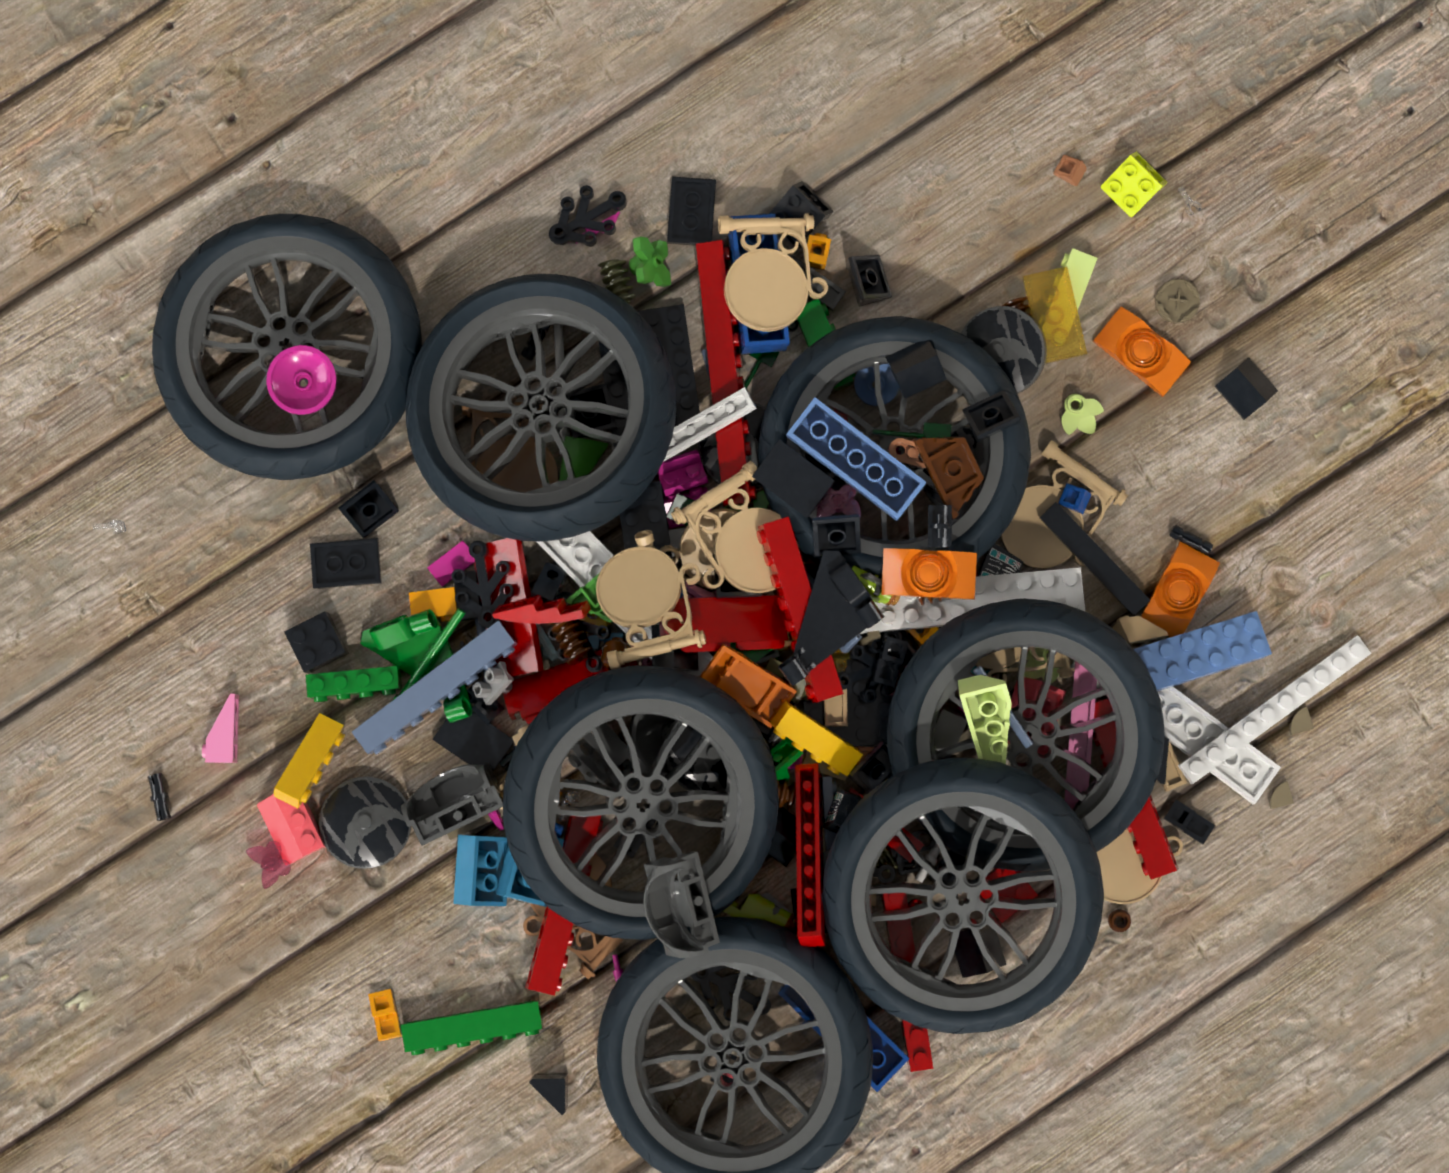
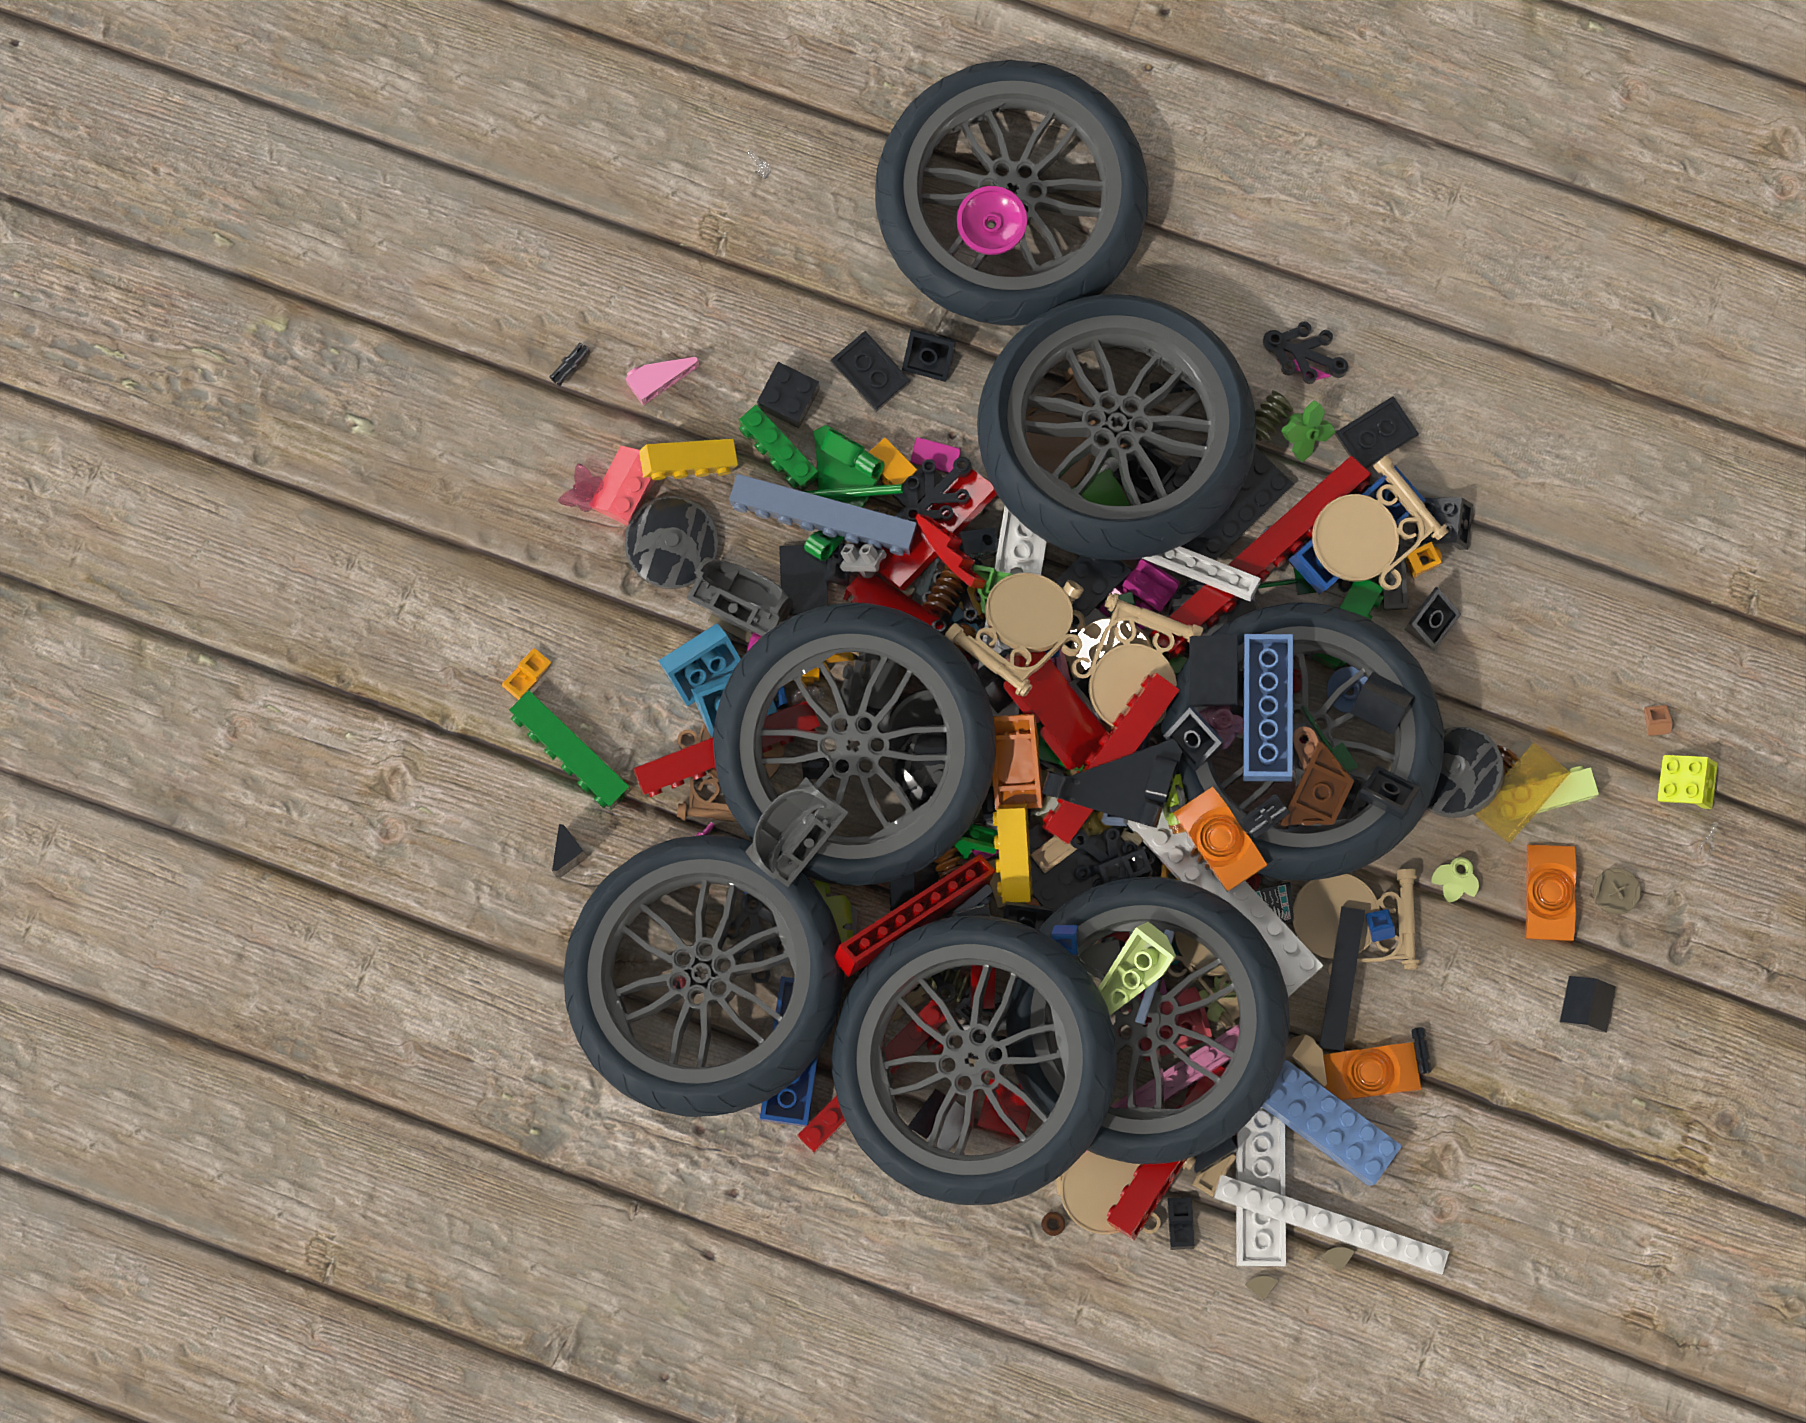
camera: 60 degrees right, 5 degrees down
none -> blue slope [1052,925,1078,955]

